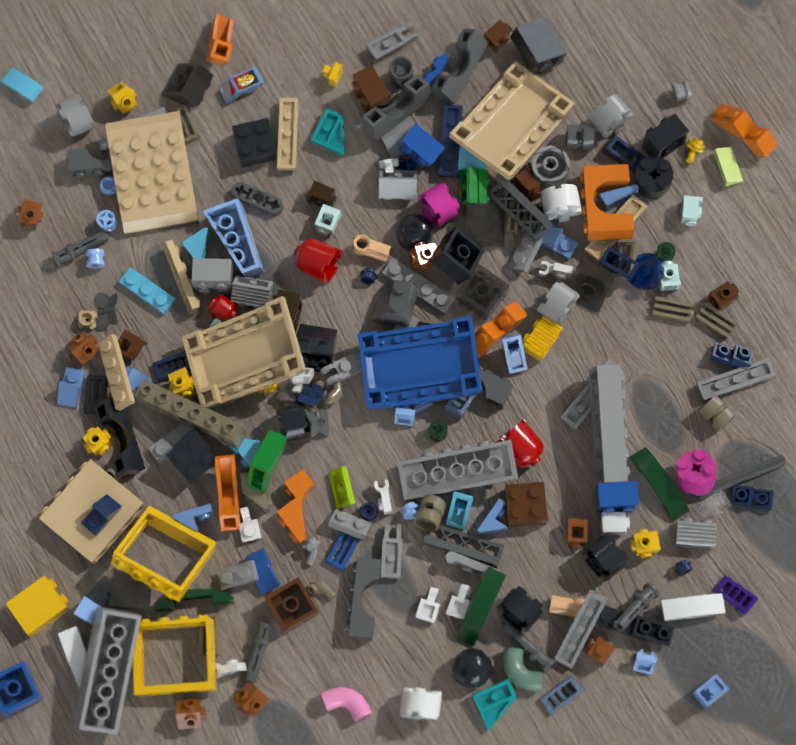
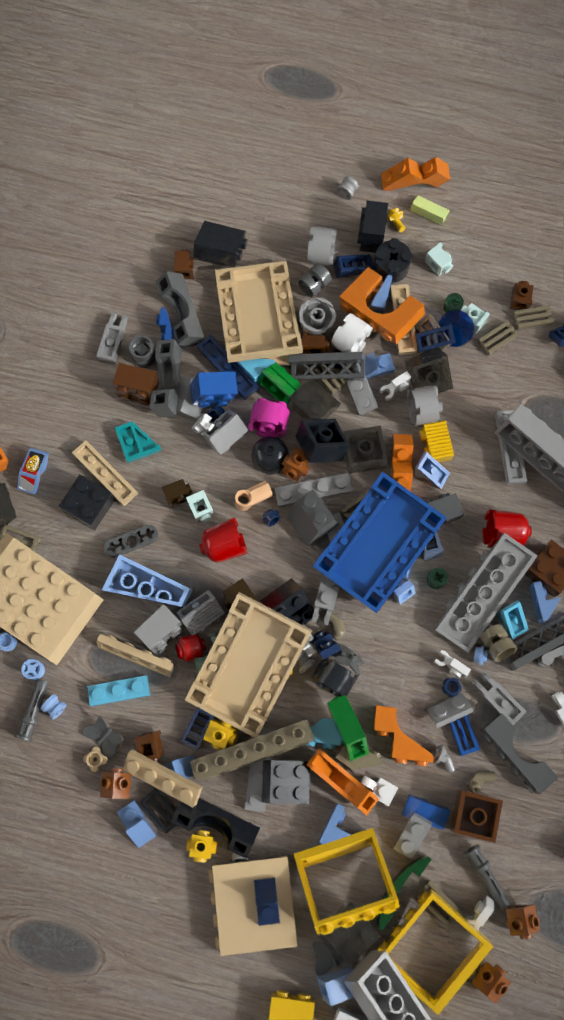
camera: 50 degrees left, 0 degrees up
medium azure slope [182,228,210,260] -> none
yellow tile [322,62,343,88] -> none
lime plate [328,466,355,509] -> none

